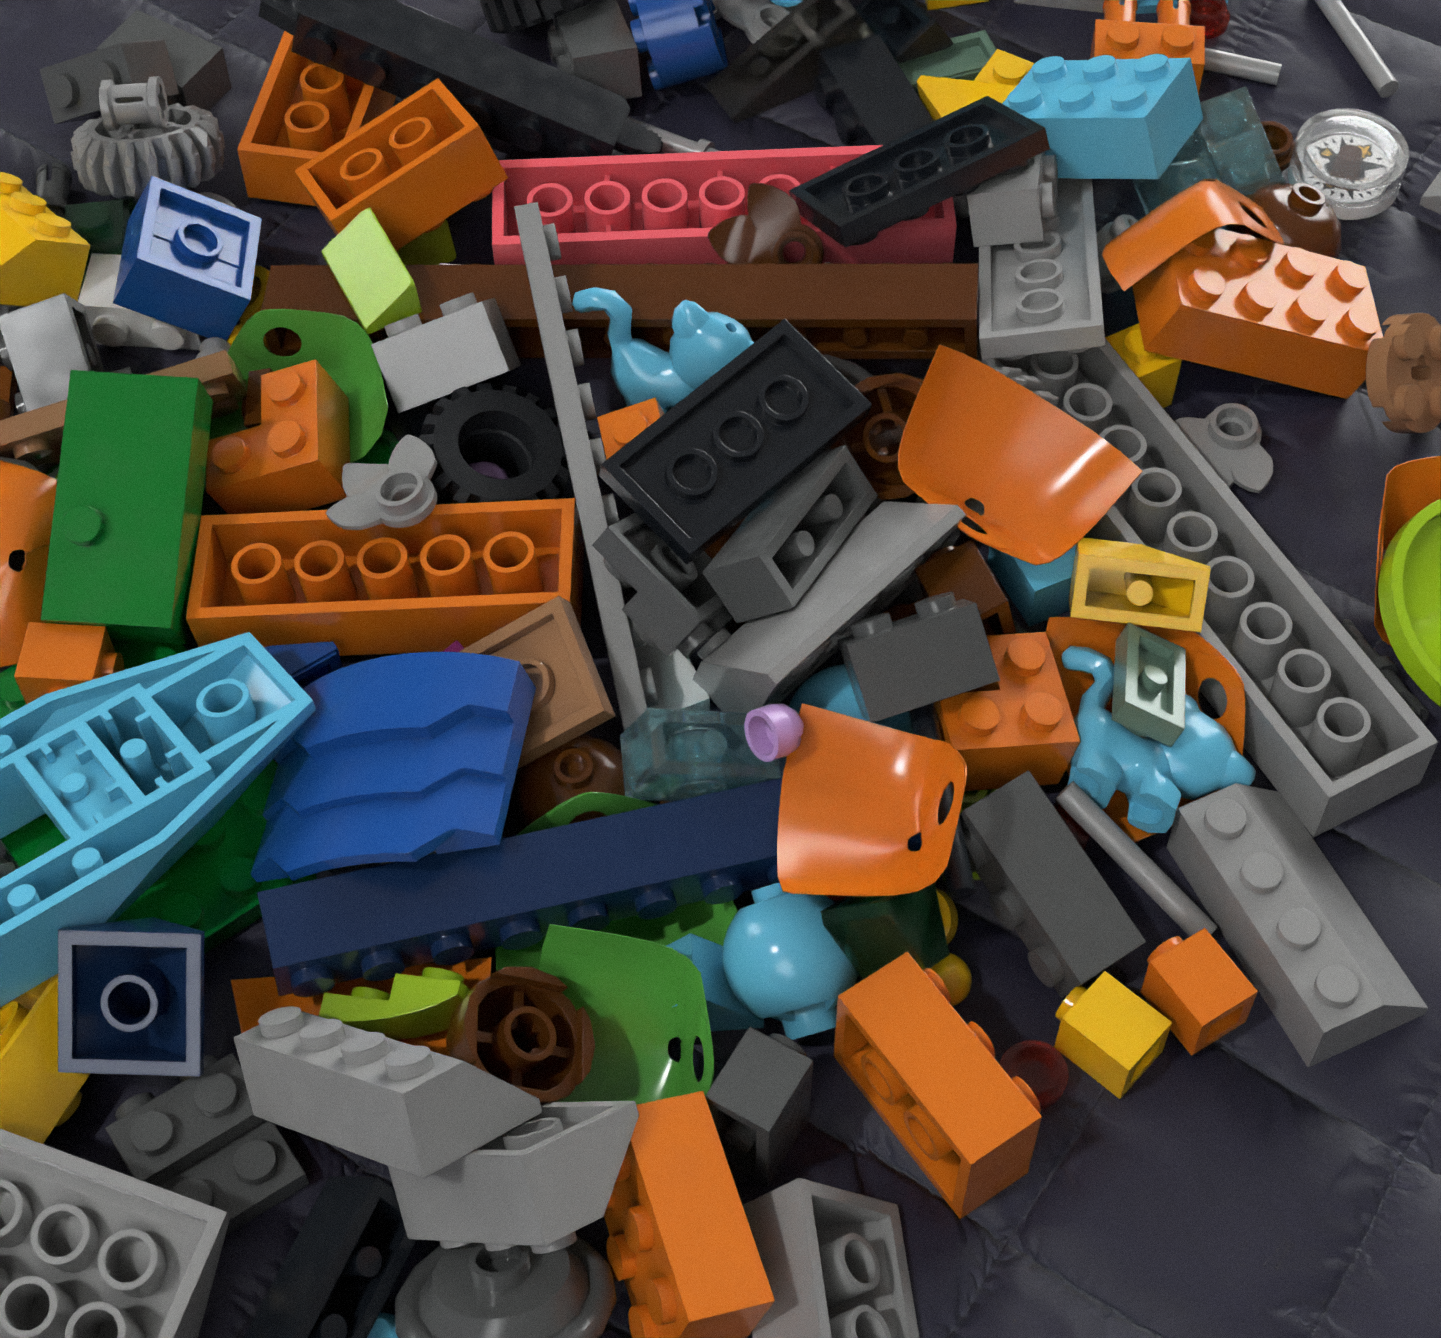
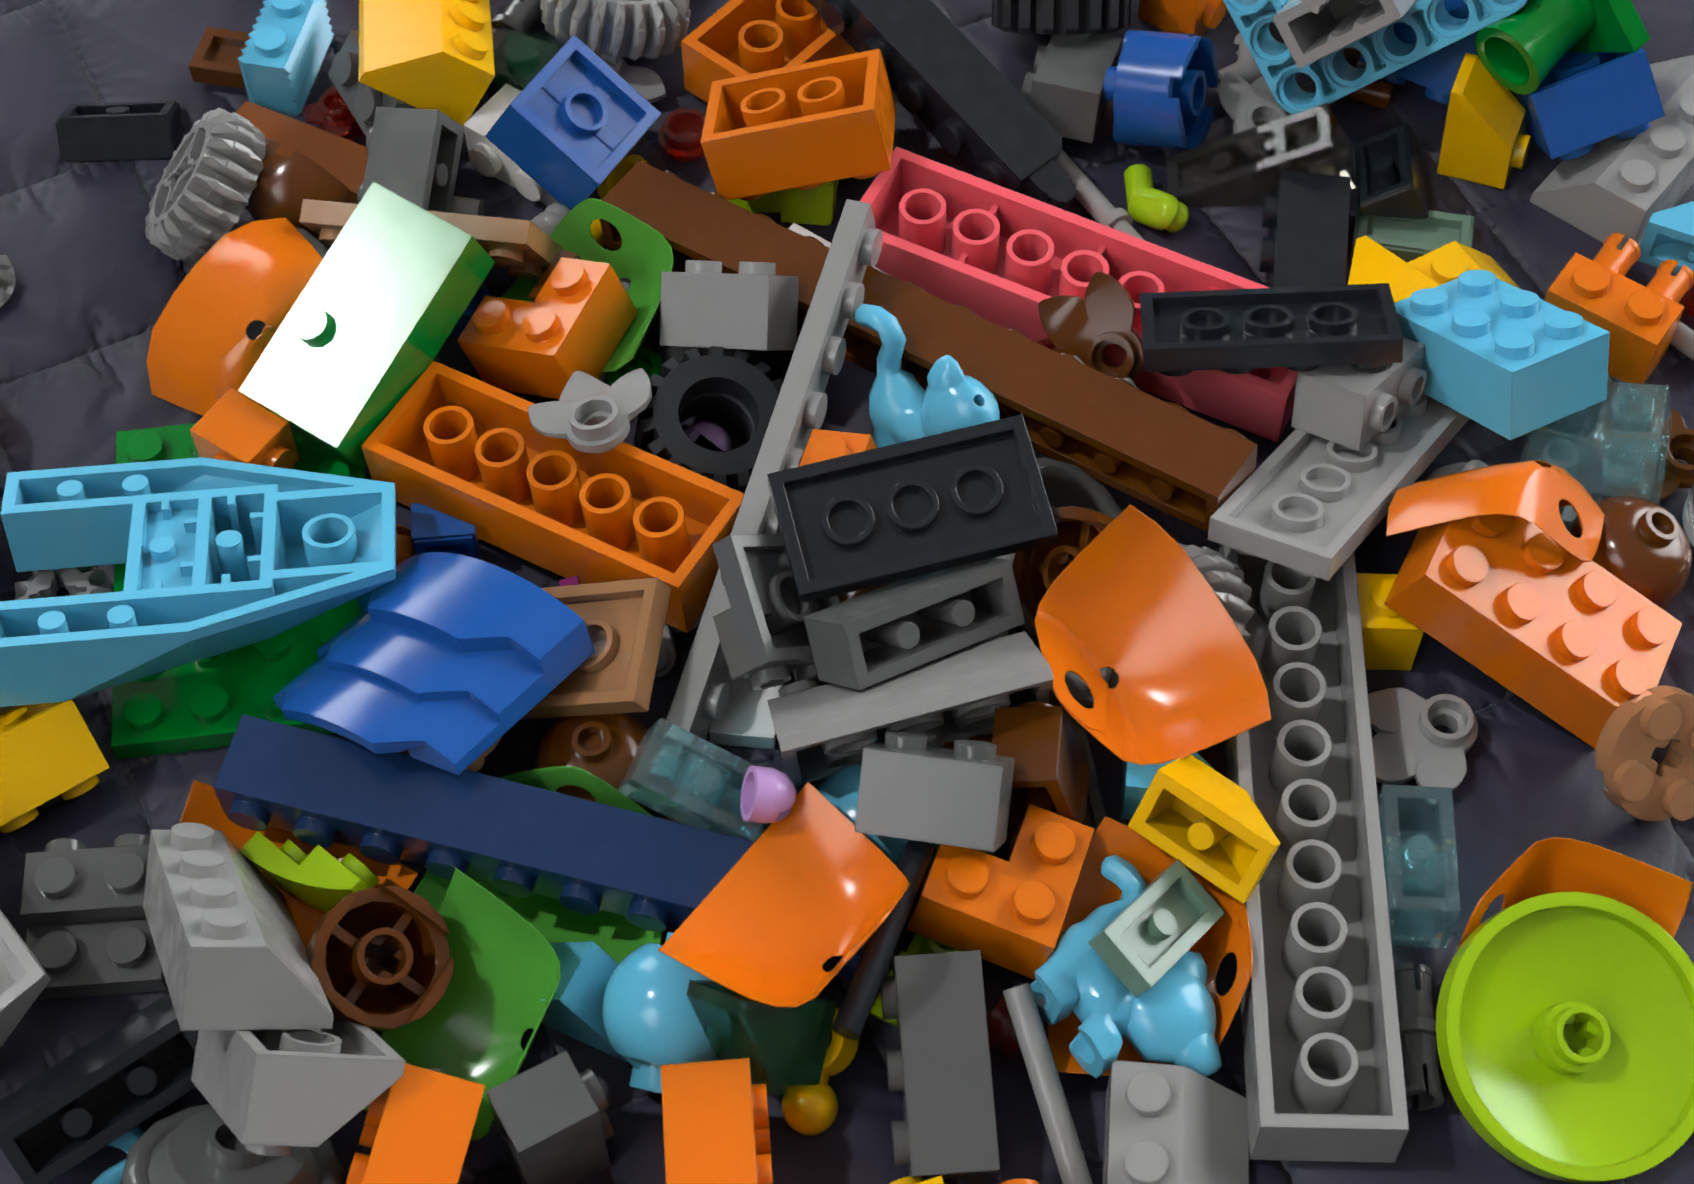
camera: 30 degrees right, 0 degrees up
dark blue slope [58,917,204,1077] -> none
lime slope [321,207,422,335] -> none
none -> clear red plate [658,108,705,162]
none -> lime arm [1124,164,1189,233]
none -> clear light blue brick [1378,784,1461,948]

